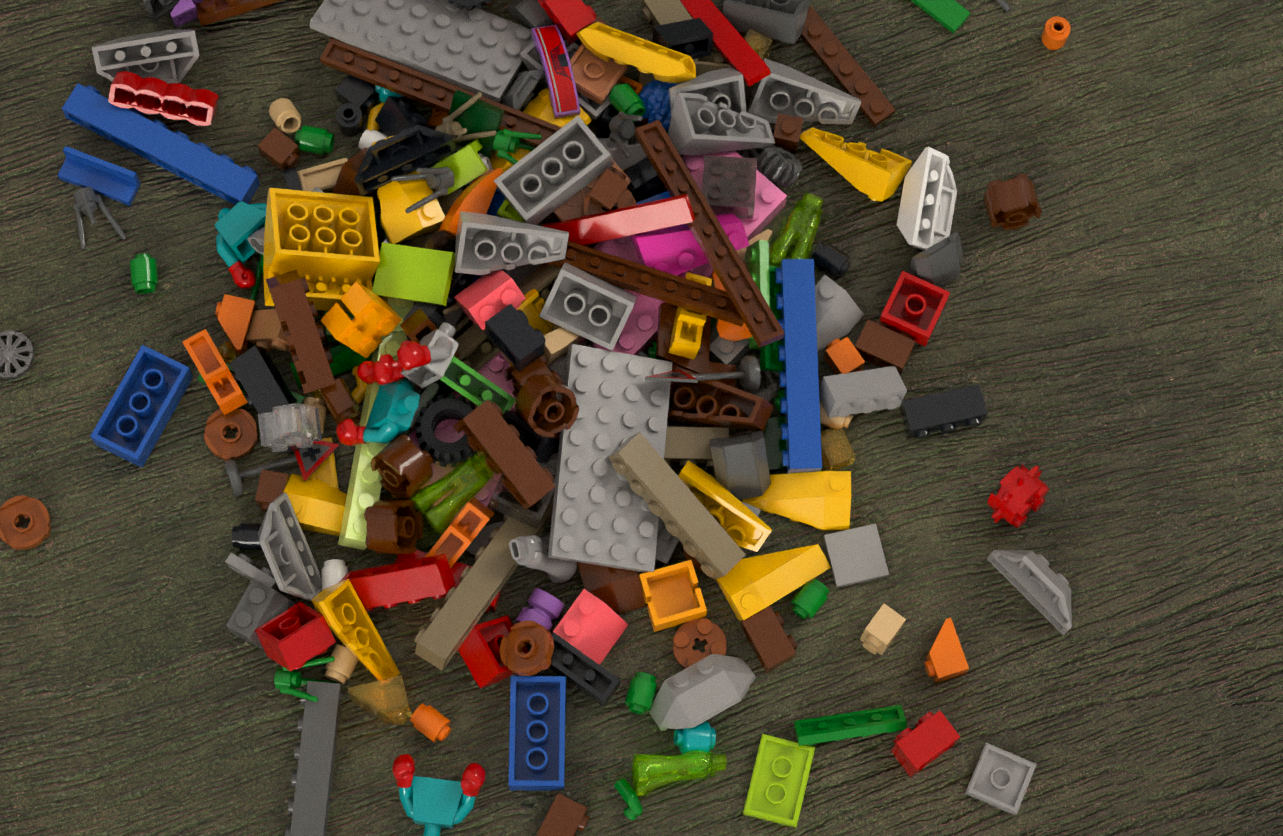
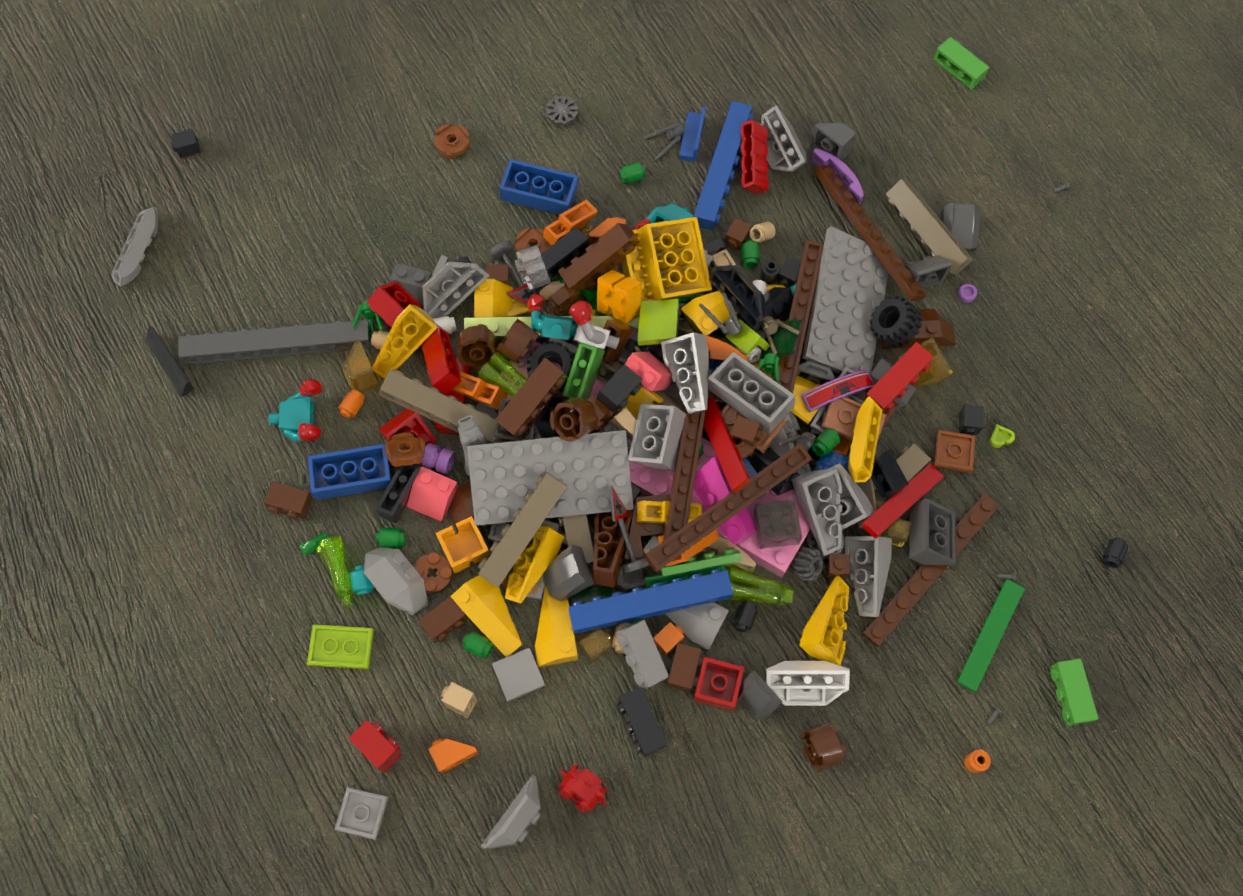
camera: 80 degrees right, 5 degrees down
green plate [794,705,907,746] -> none

